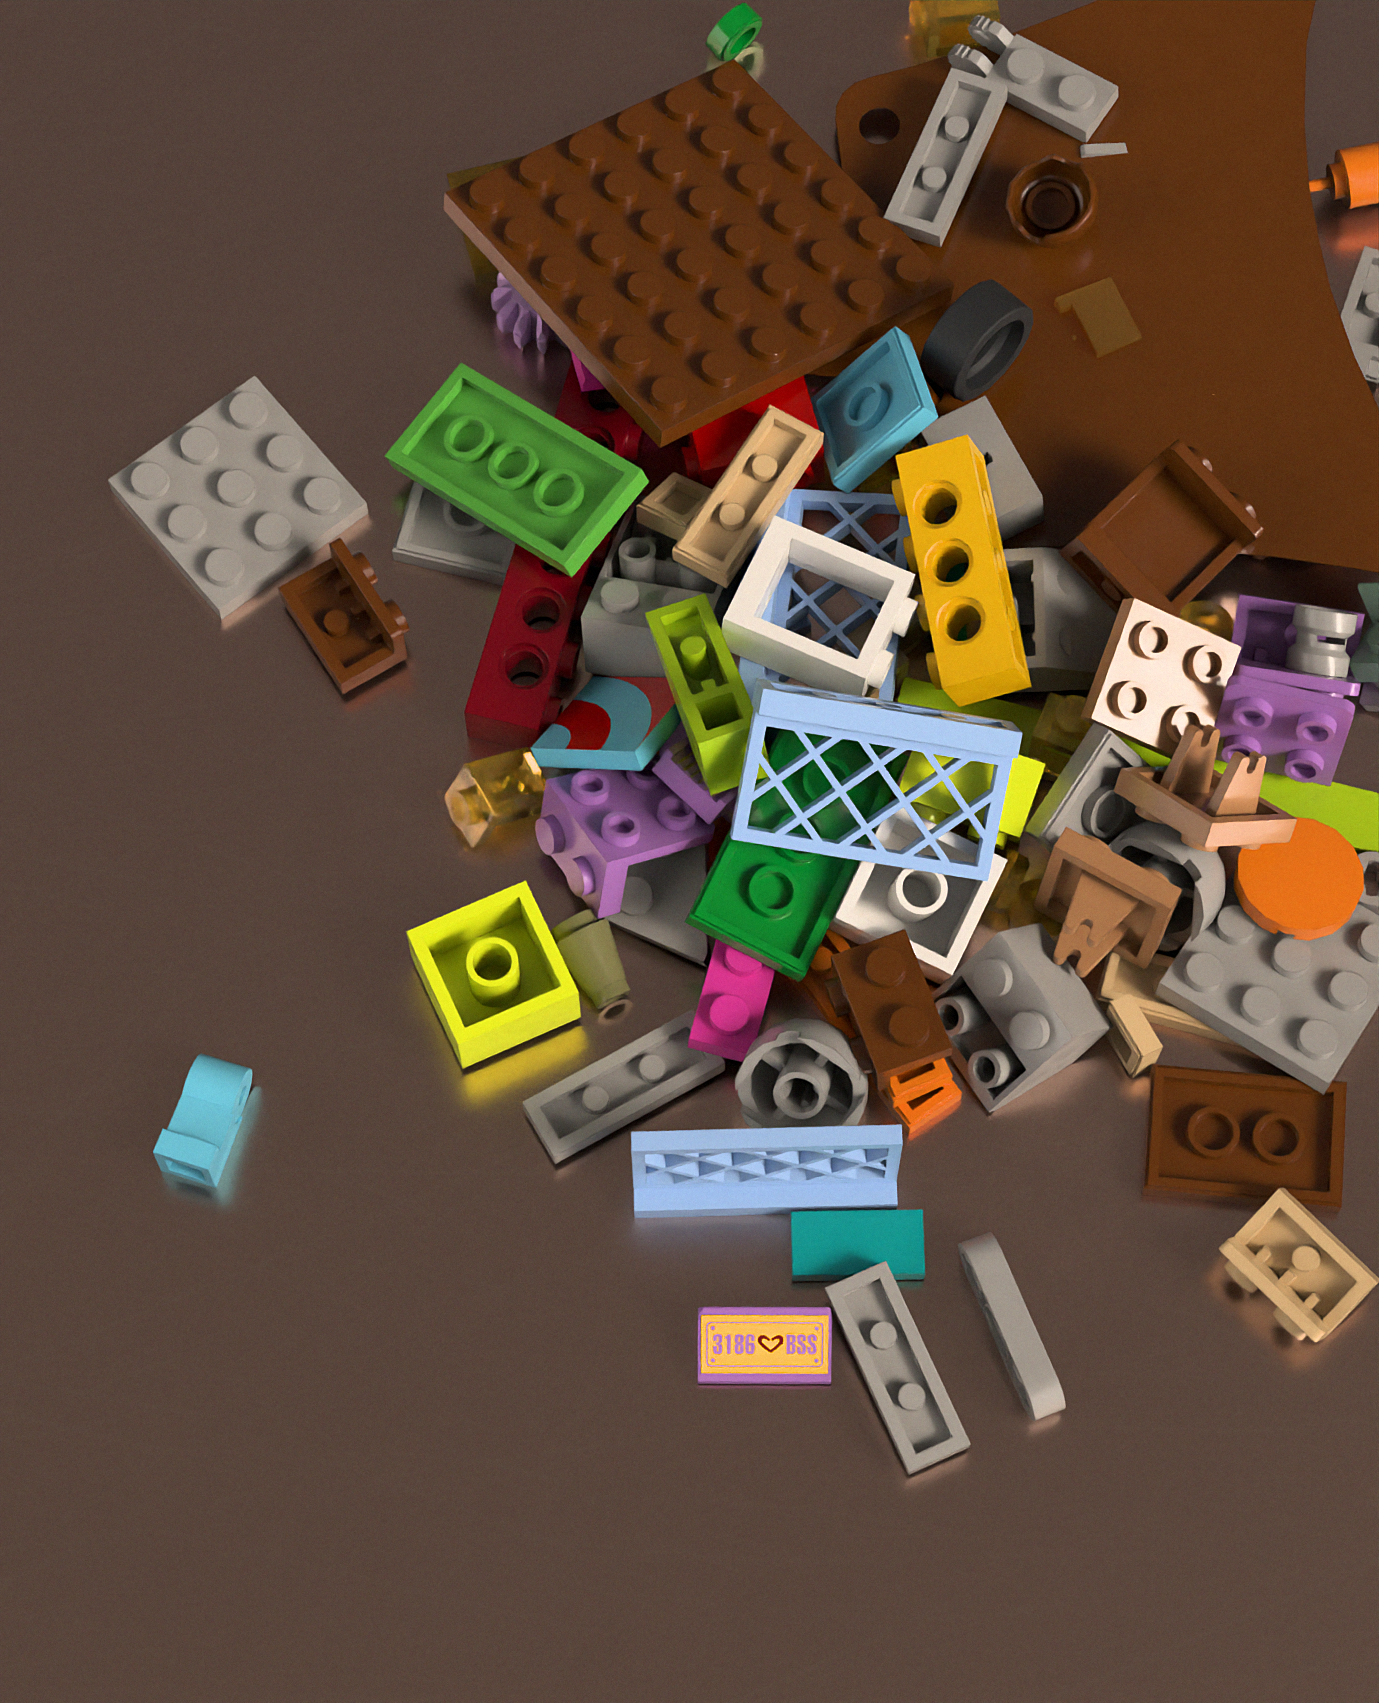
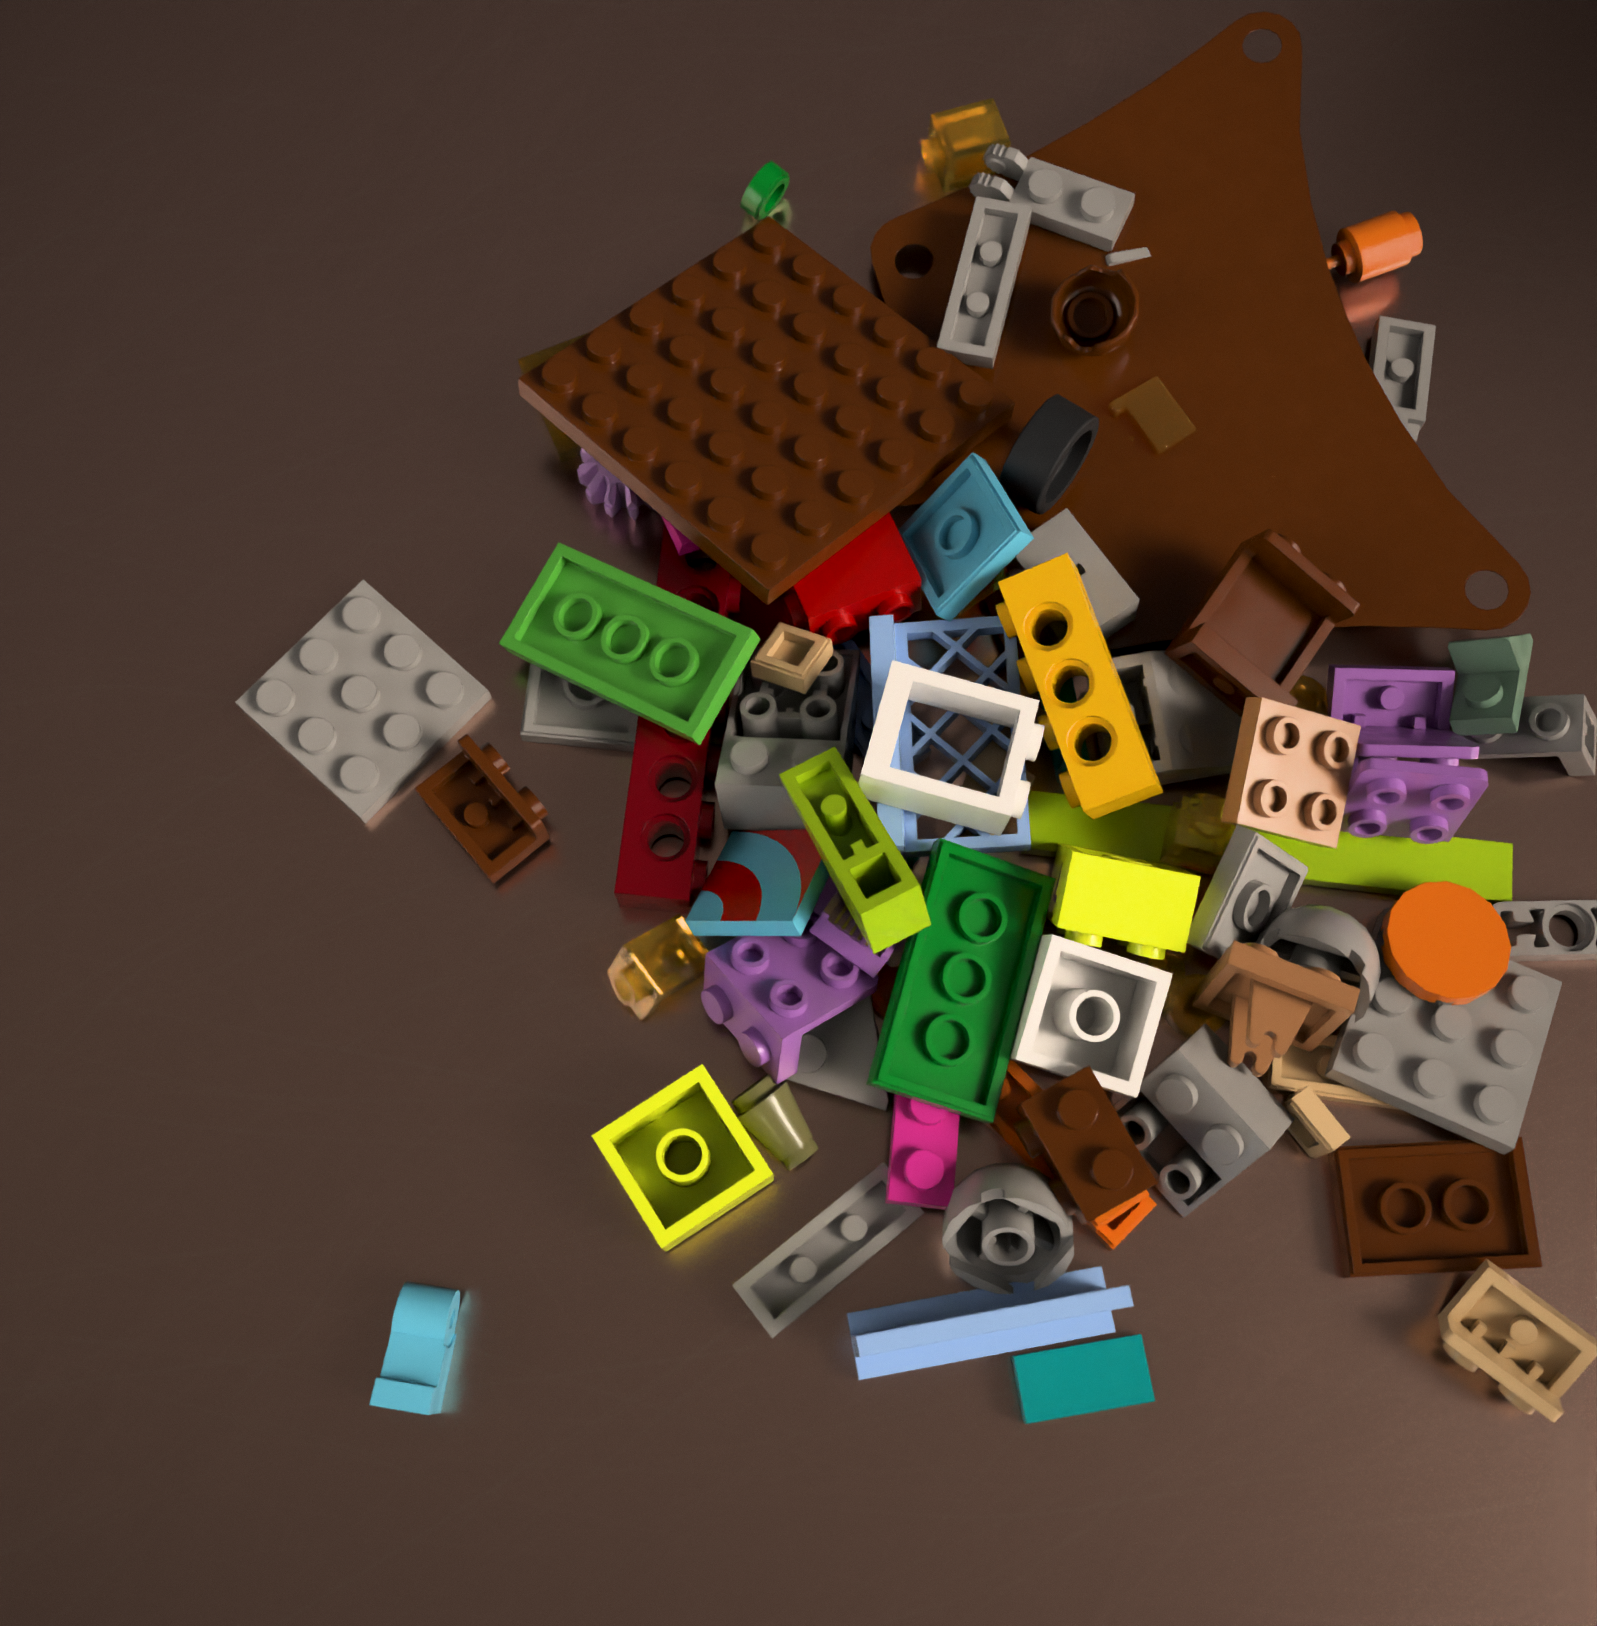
camera: 10 degrees left, 5 degrees up
tan tile [672,405,824,588] -> none
slope [698,1307,832,1384] -> none
light blue fence [730,678,1023,882] -> none
light grey plate [825,1261,971,1475] -> none
light grey beam [958,1232,1066,1421] -> none
medium nougat plate [1114,724,1297,852] -> none
light grey wheel [1285,604,1358,678] -> none

